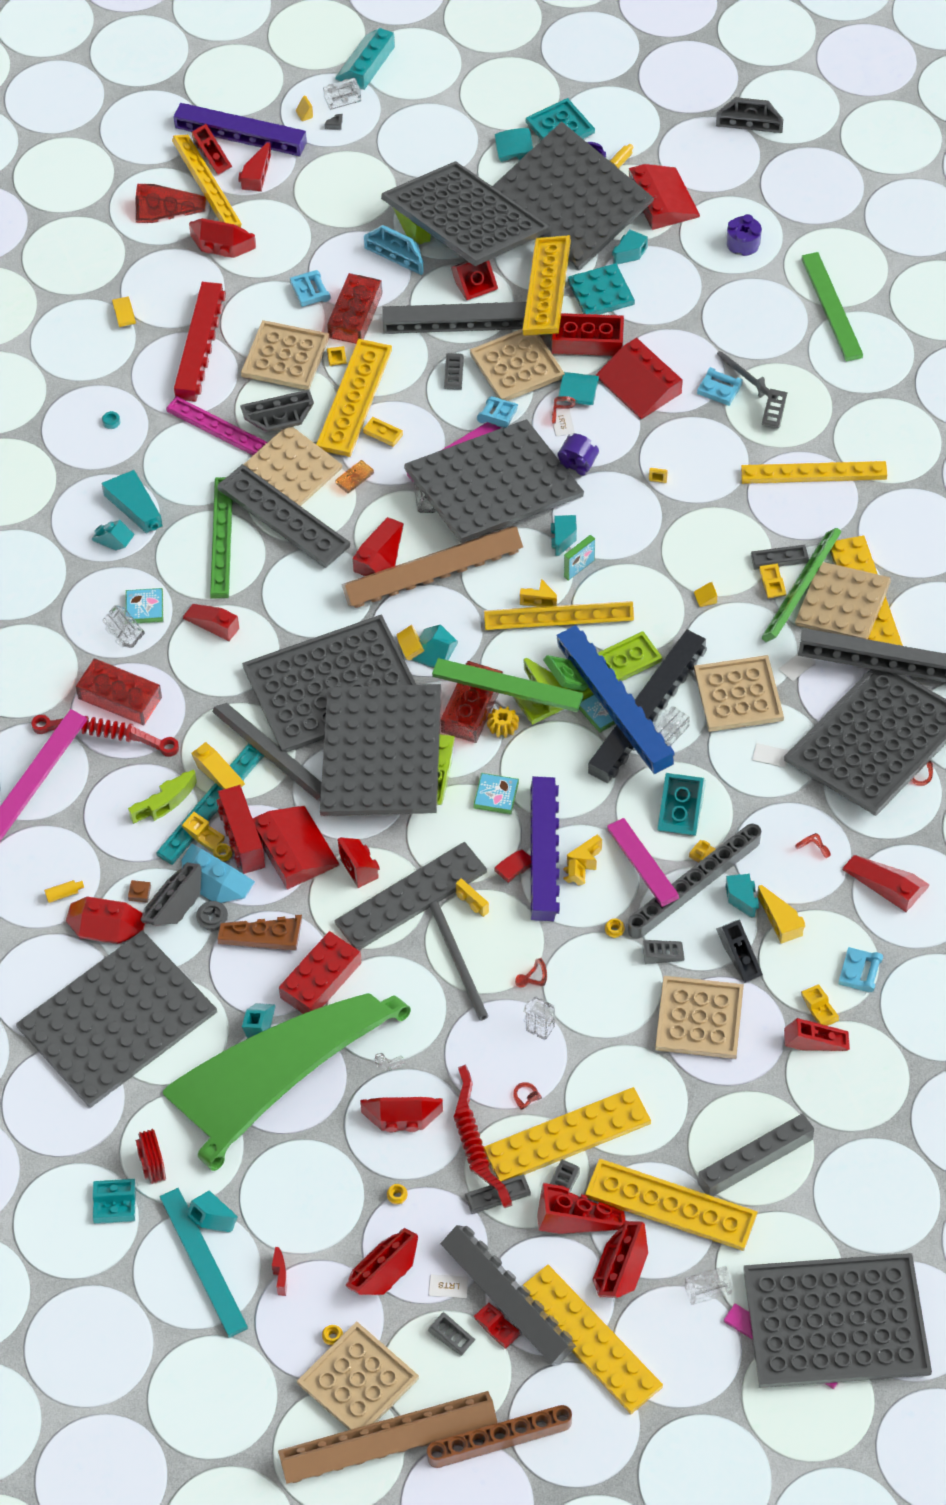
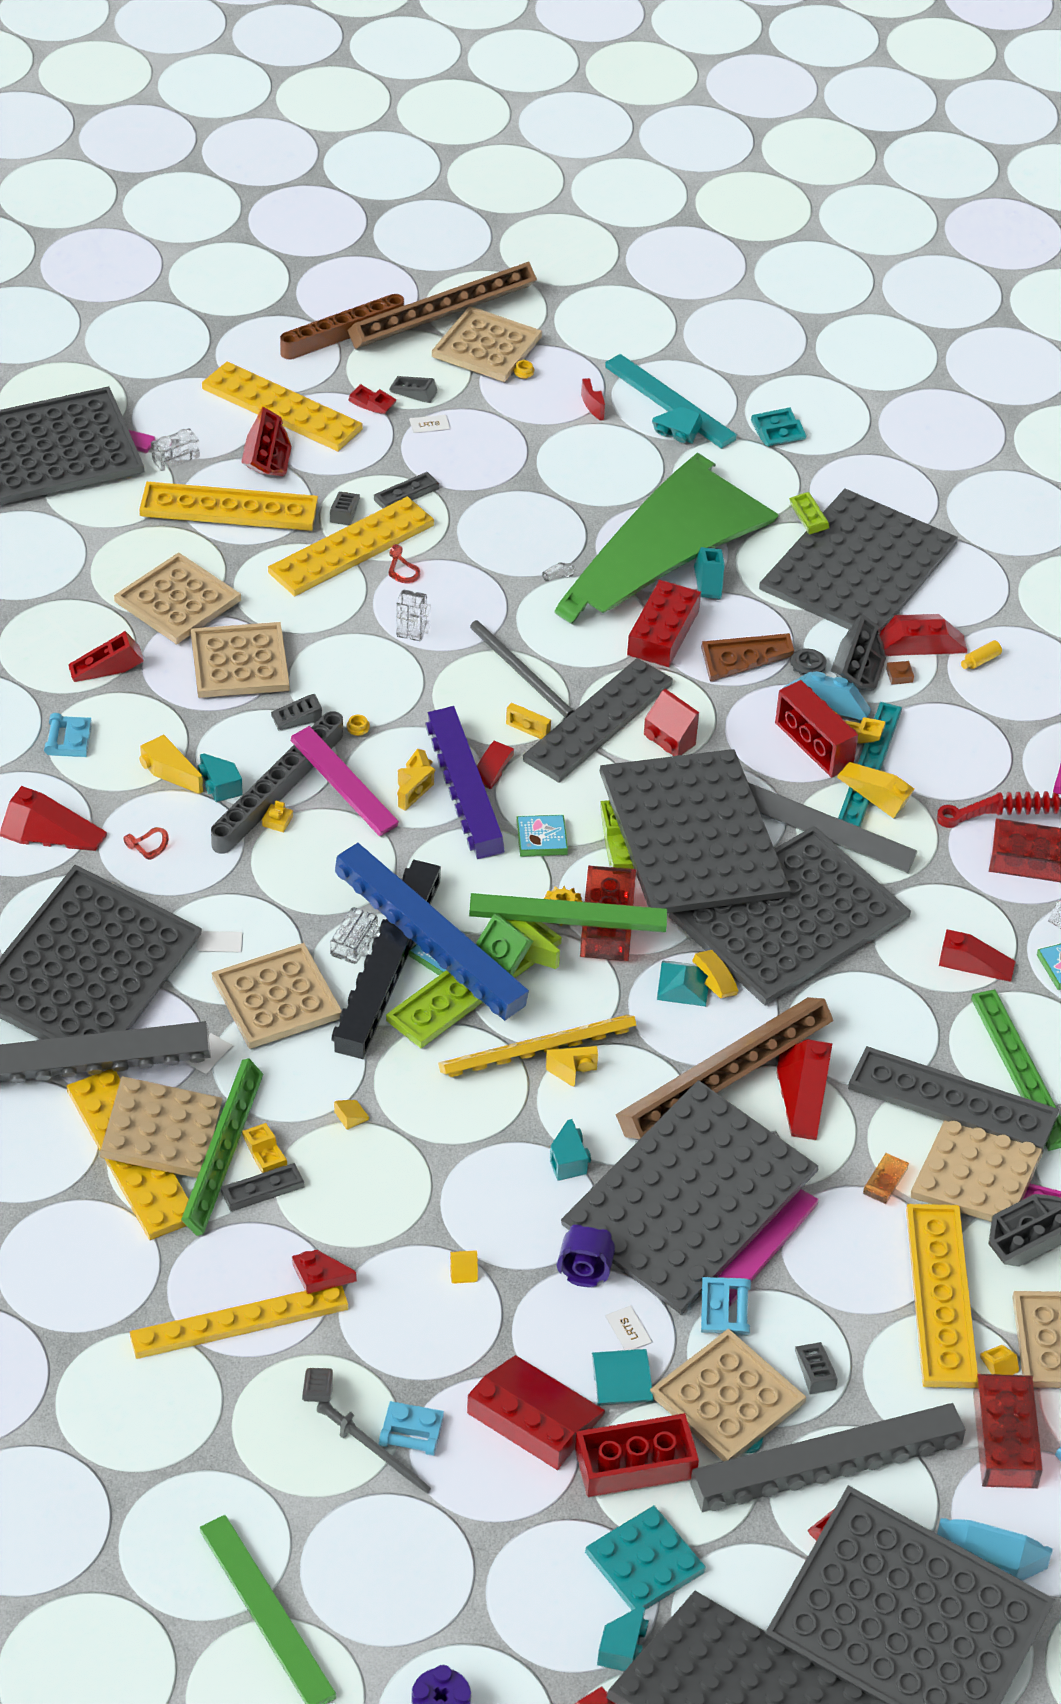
camera: 160 degrees right, 10 degrees down
lime slope [128,769,197,824] -> none
red brick [135,1128,166,1184] -> none
red slope [252,805,340,890] -> none
red wedge [345,1228,418,1295] -> none
red wedge [360,1097,443,1133] -> none
yellow plate [363,416,403,447] -> none
yellow plate [387,1184,408,1205] -> none
dark grey brick [440,1225,576,1365] -> none
red piece [453,1064,513,1208] -> none
clear red piece [515,958,548,987] -> none
yellow plate [523,235,571,336] -> none
red wedge [537,1183,626,1234] -> none
clear red piece [552,396,576,424] -> none
tile [564,535,595,581] -> none
teal slope [657,773,706,836] -> none
dark grey brick [698,1113,814,1197] -> none
black slope [716,919,763,983] -> none
yellow slope [801,984,839,1026] -> none
none -> tan plate [114,552,241,644]
none -> red wing [291,1250,357,1294]
none -> lime tile [789,492,830,535]

